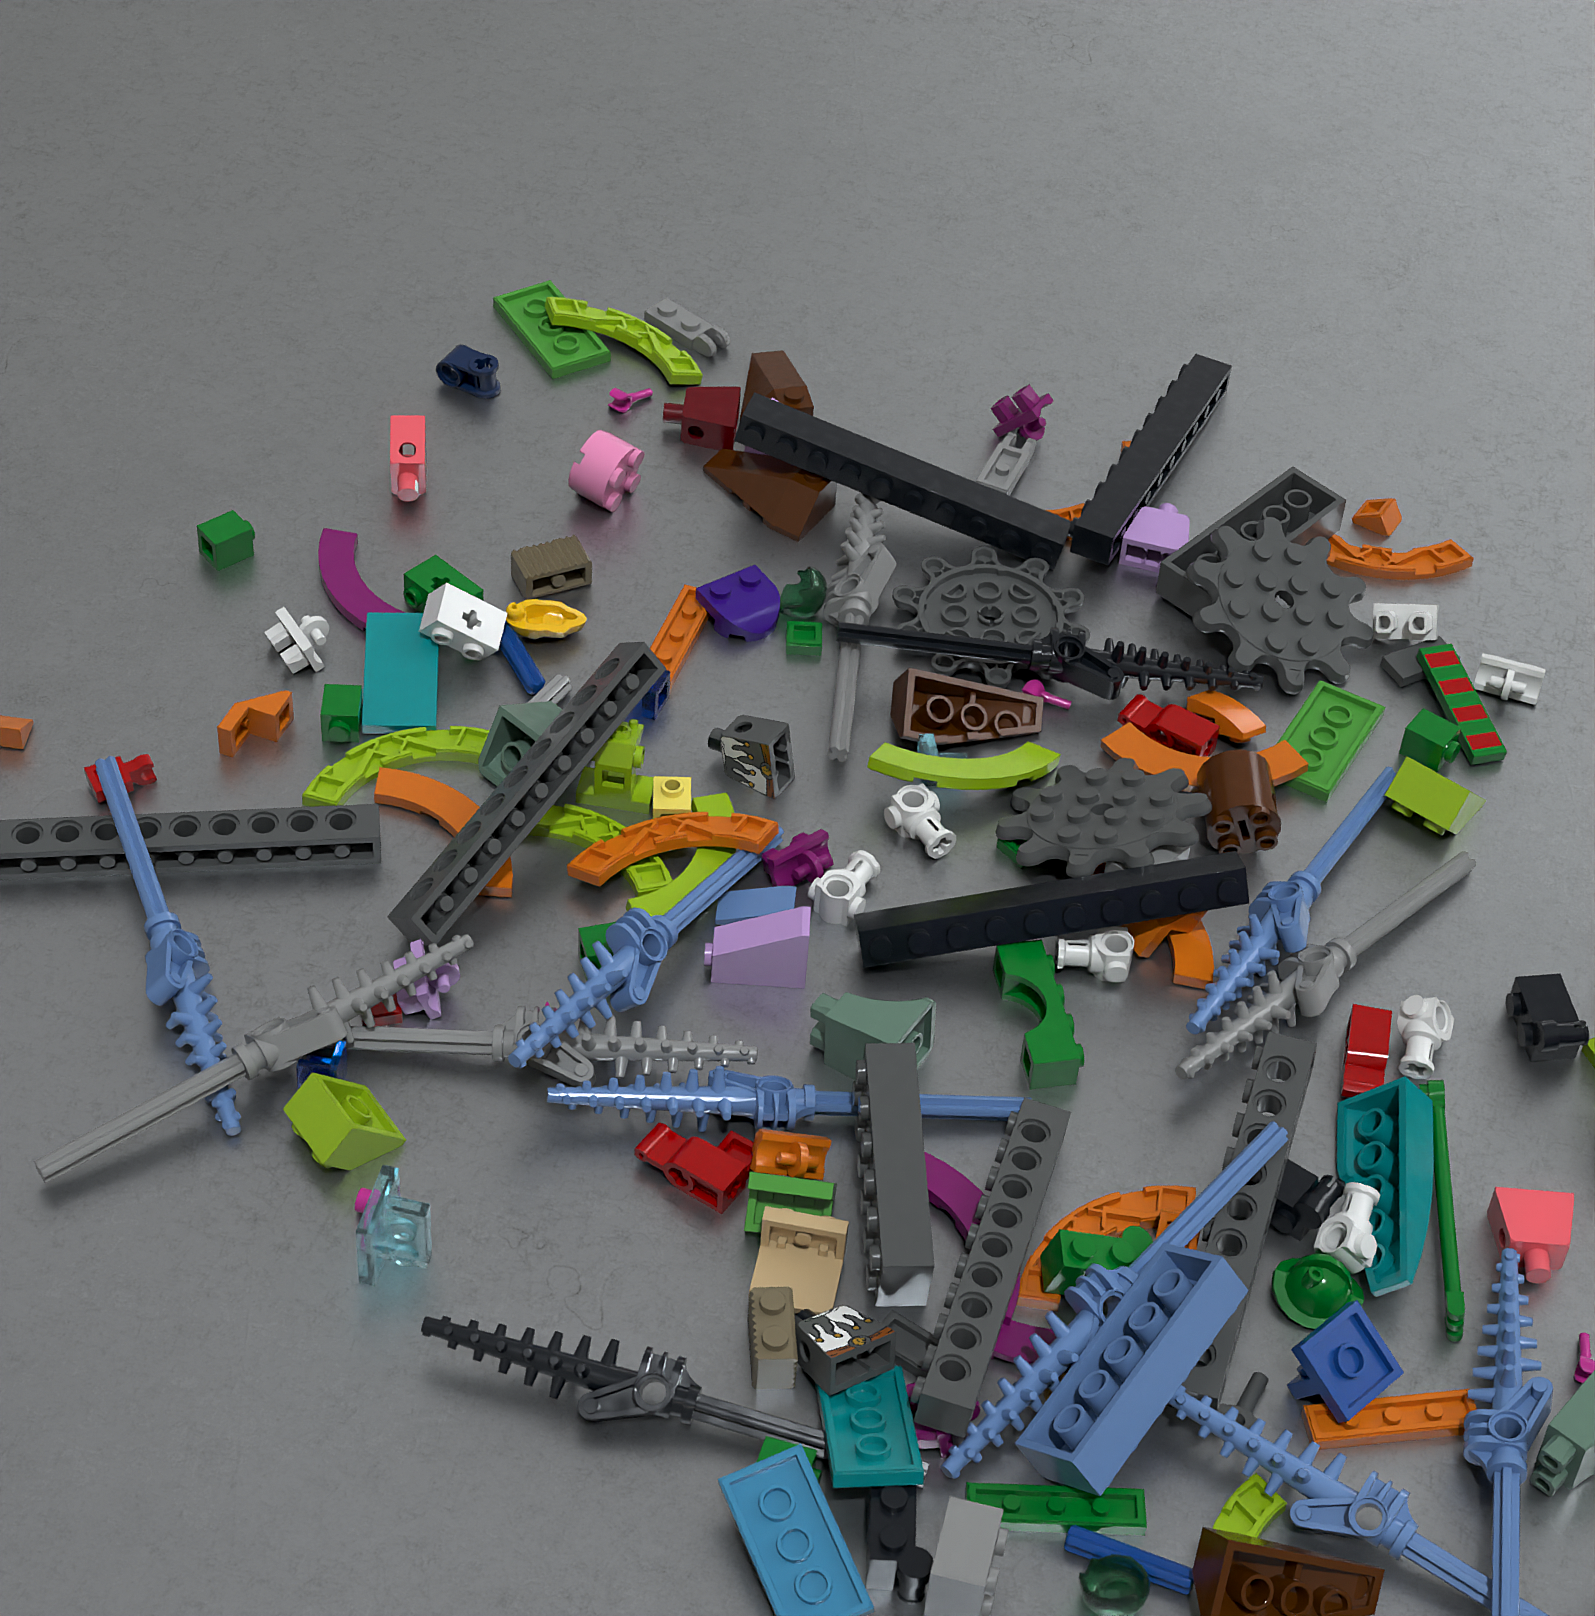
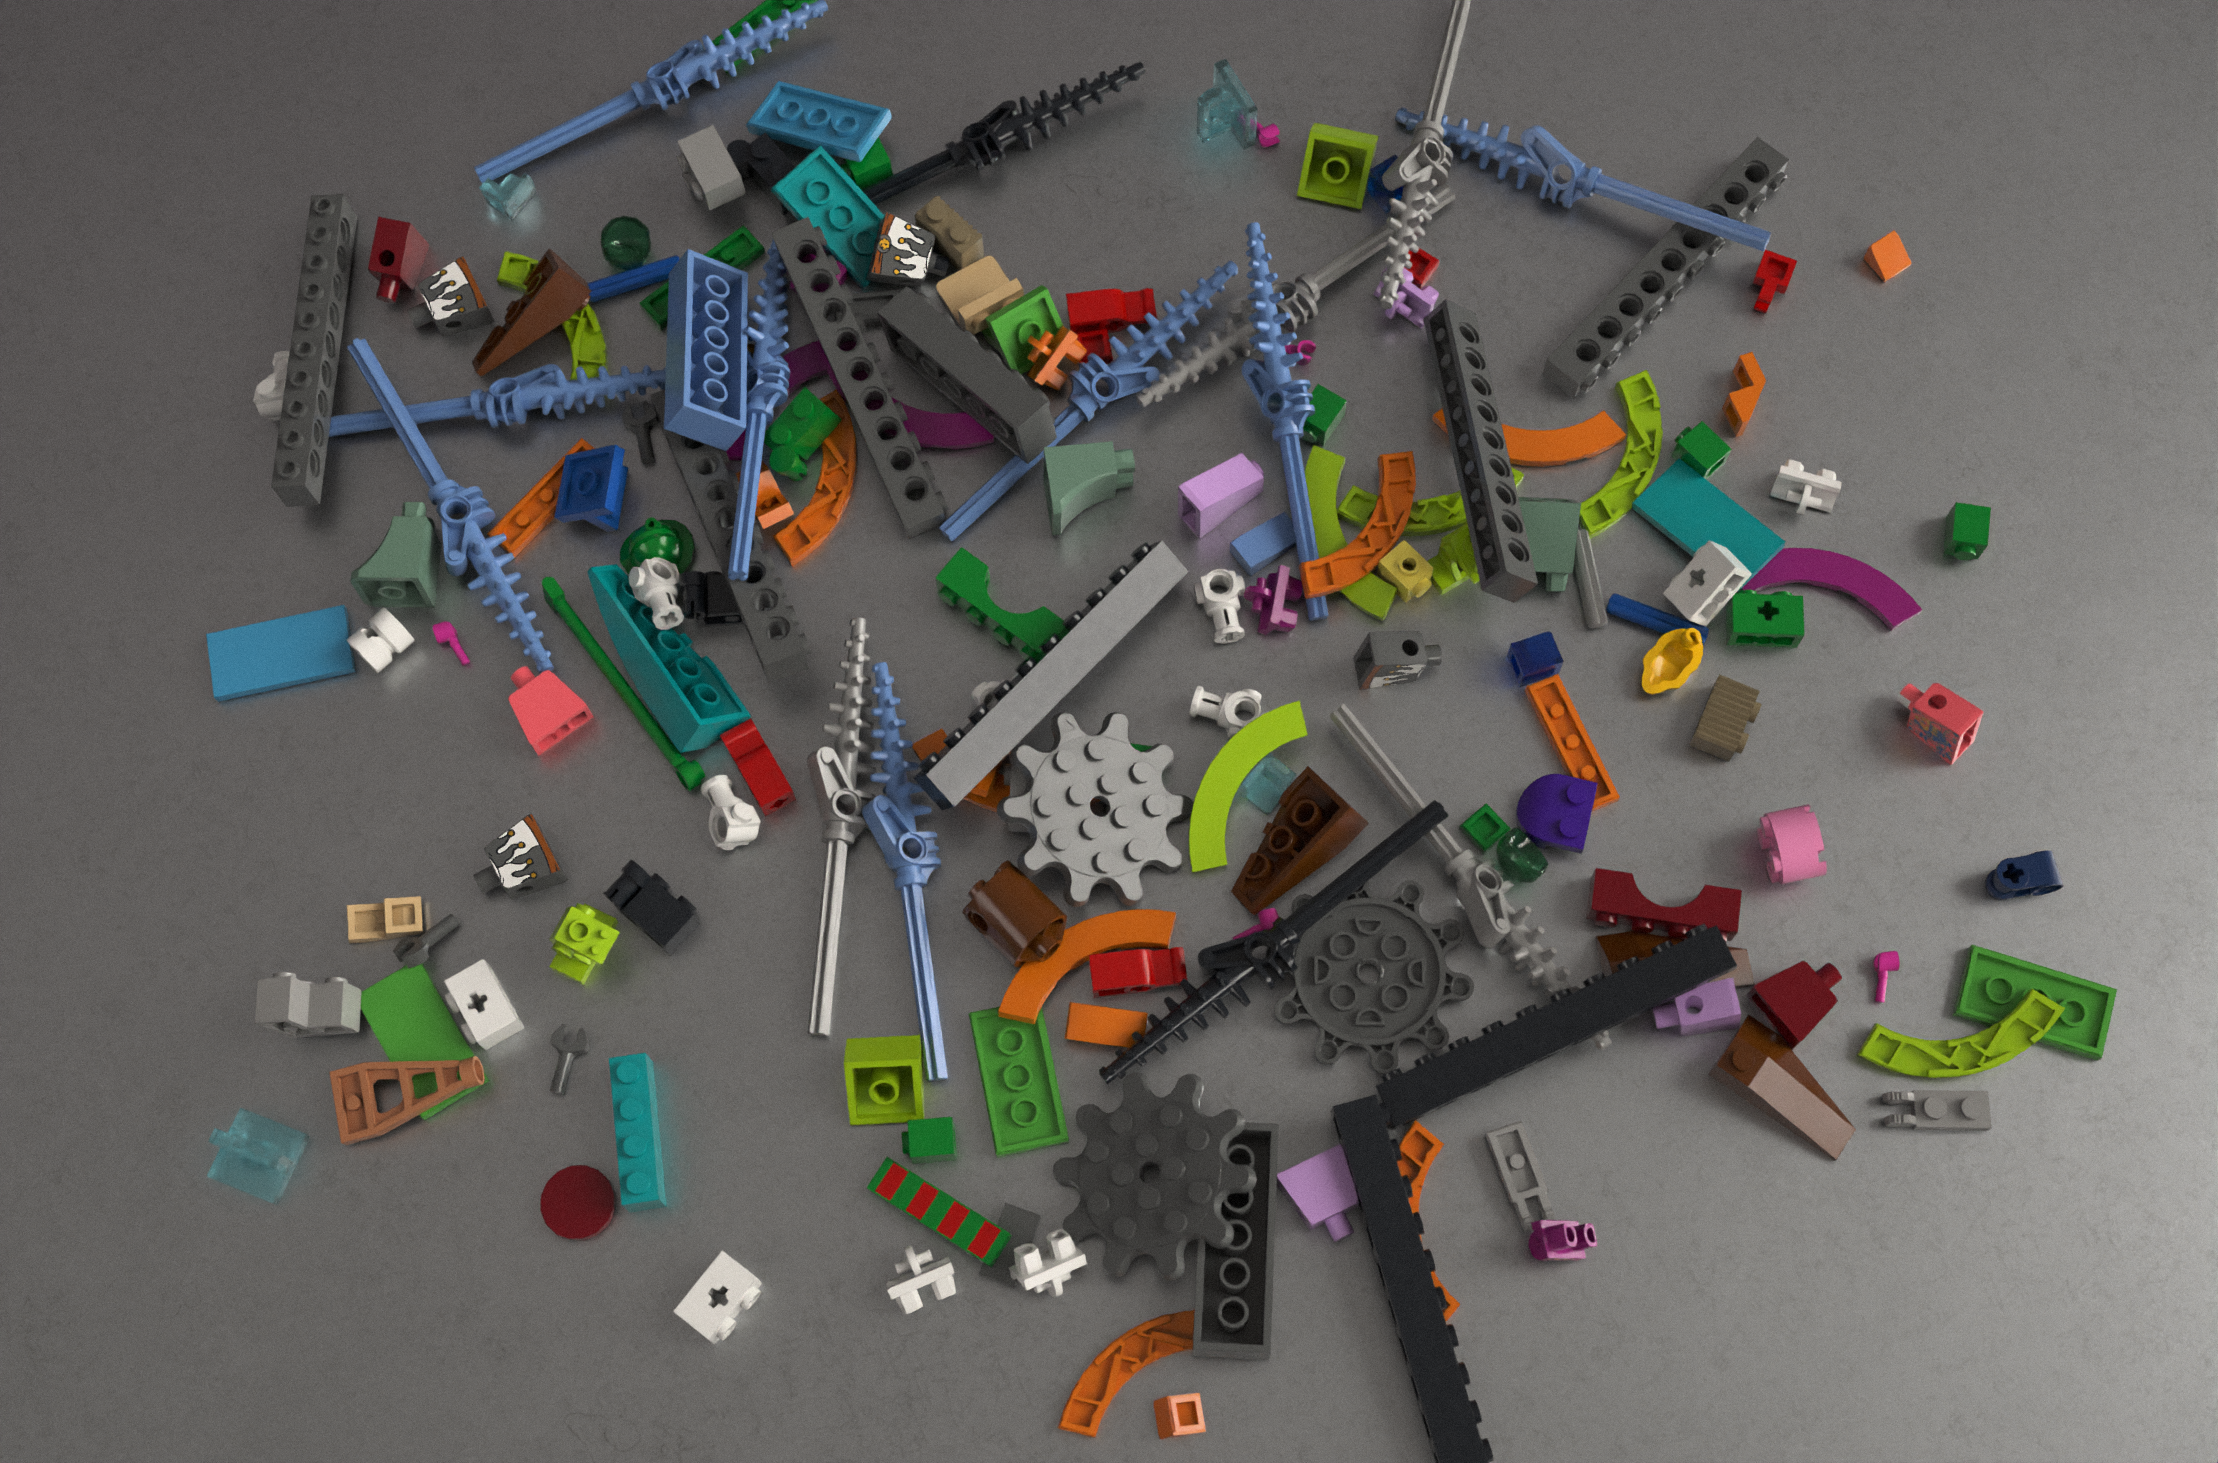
camera: 145 degrees right, 25 degrees up
none -> dark red arch [1586,868,1742,943]

